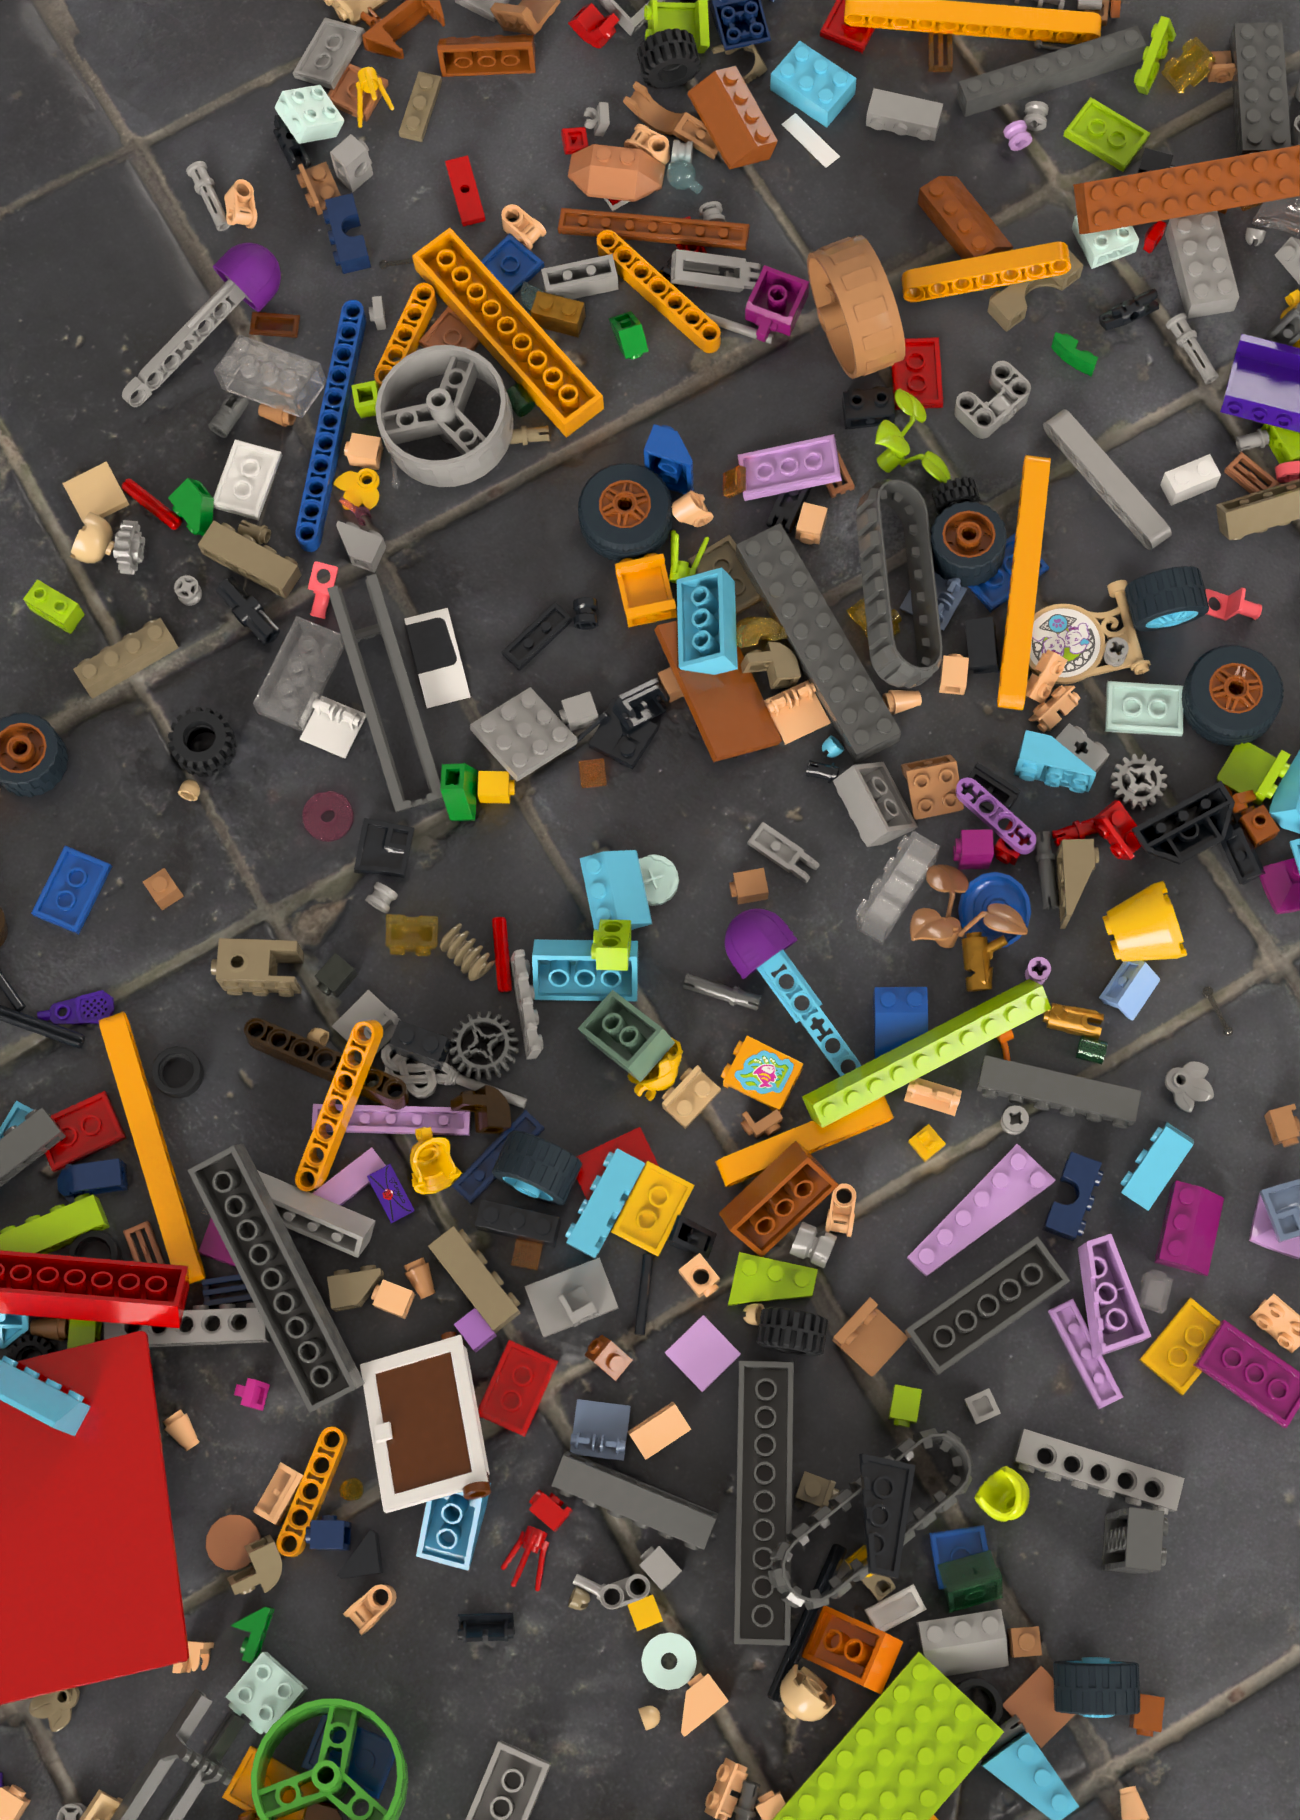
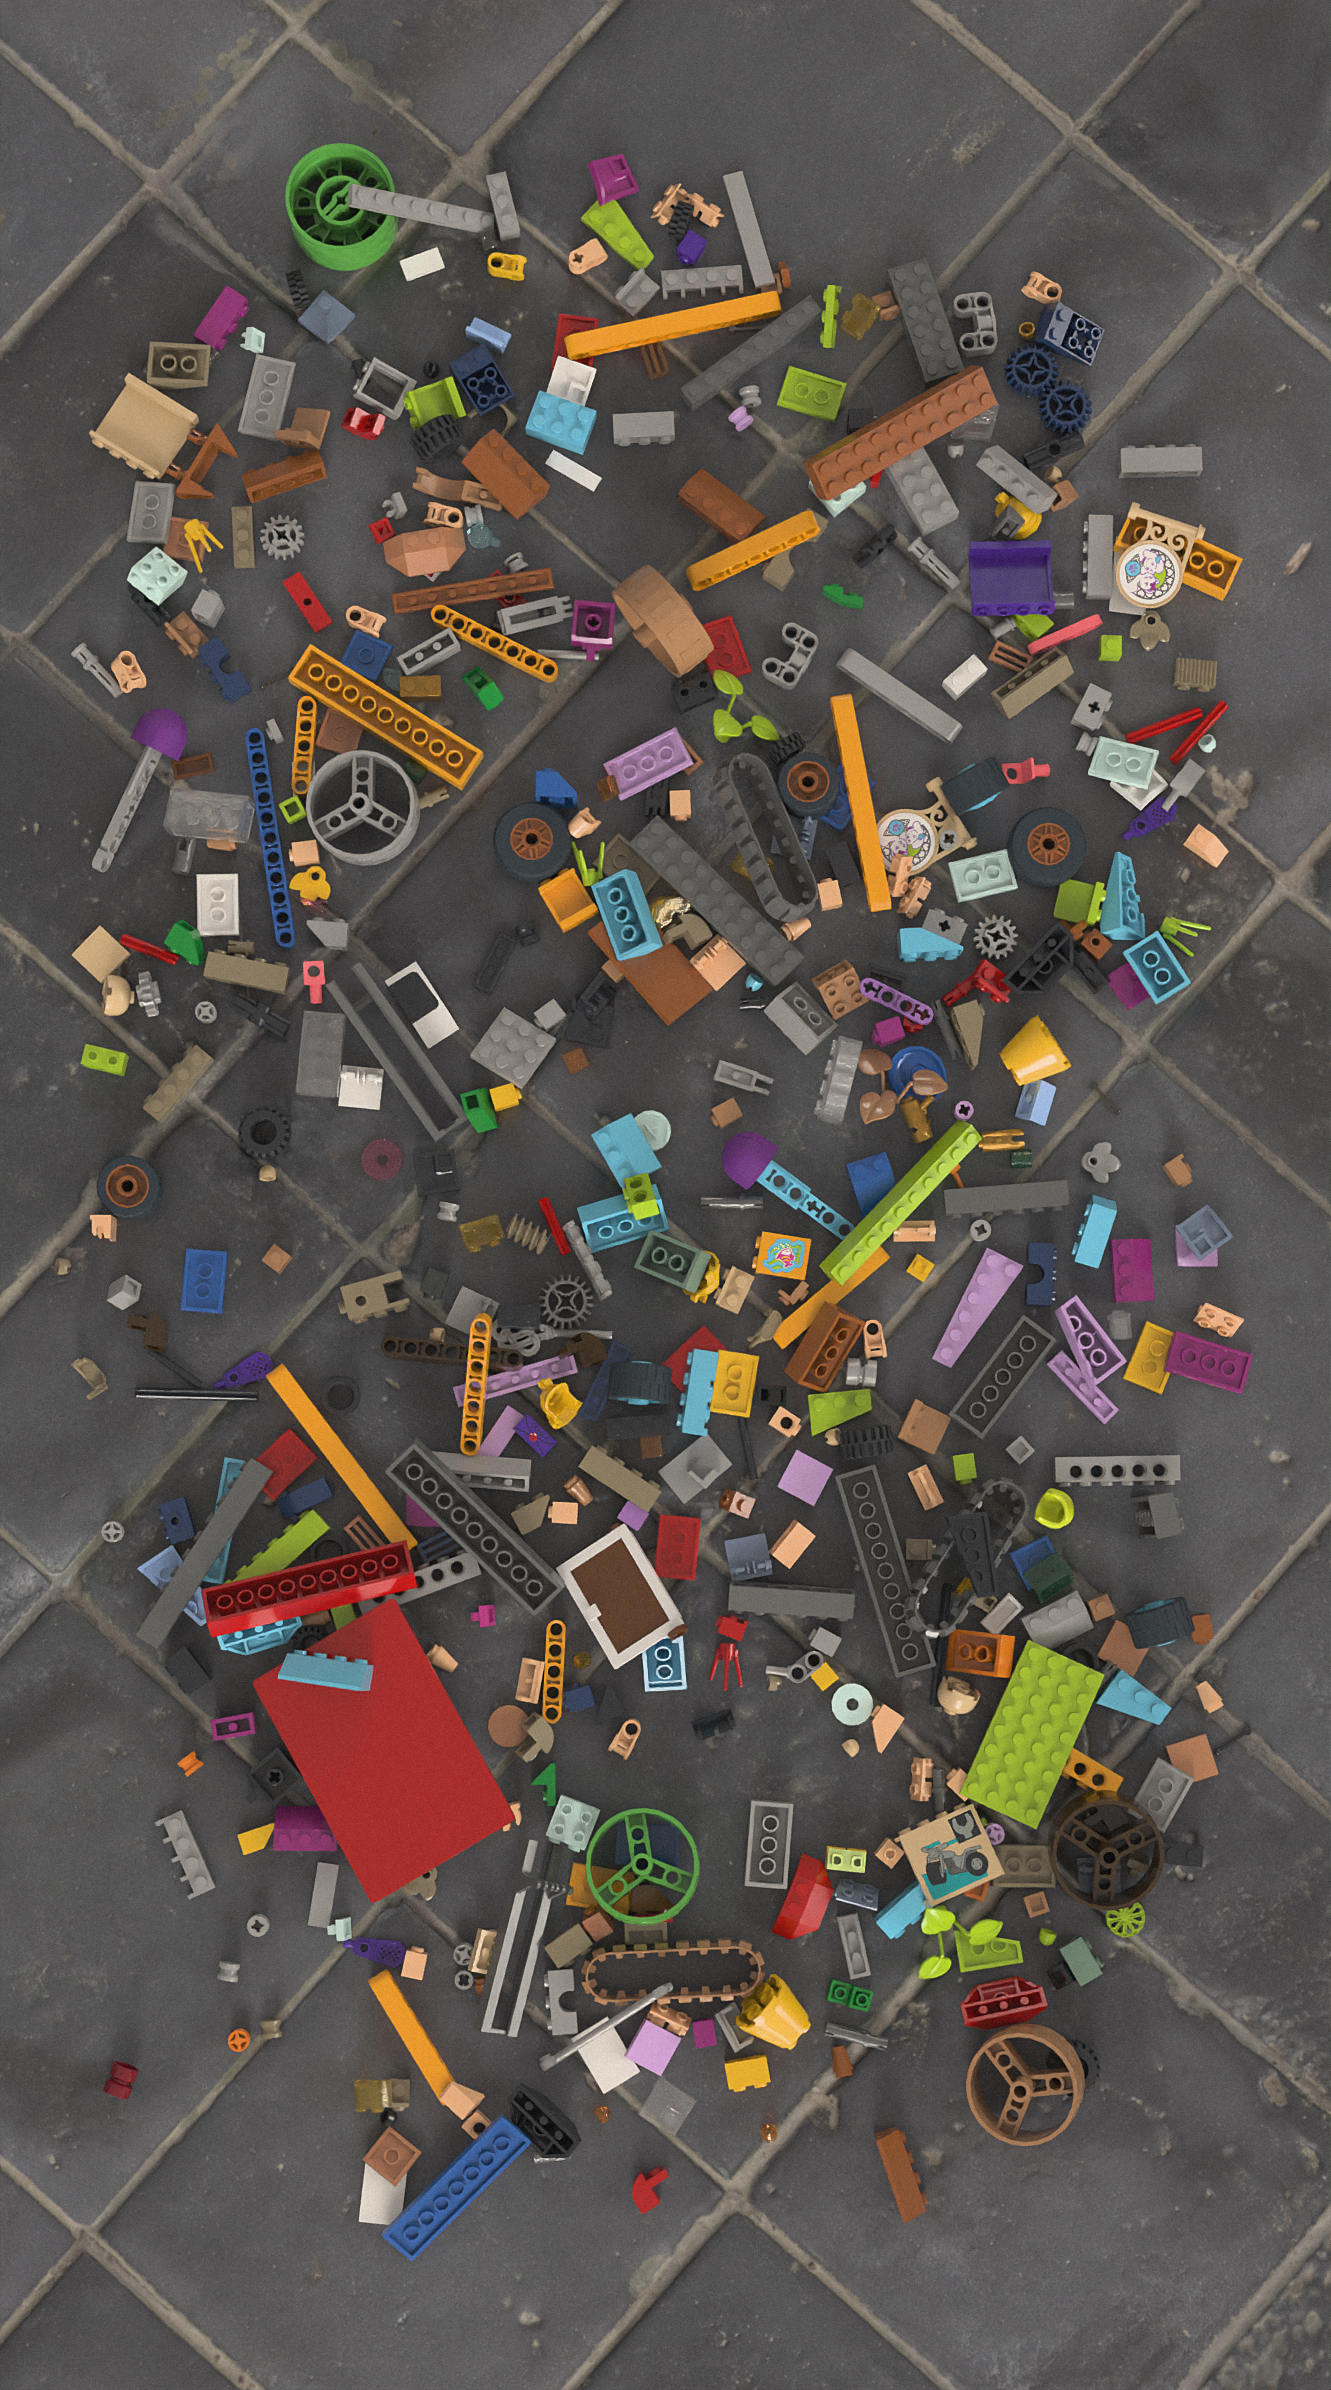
camera: 30 degrees left, 10 degrees up
none -> light grey gear [260,515,305,560]
none -> white plate [546,356,597,406]
none -> dark tan helmet [746,1309,782,1350]
none -> light nougat hinge [908,1464,944,1511]

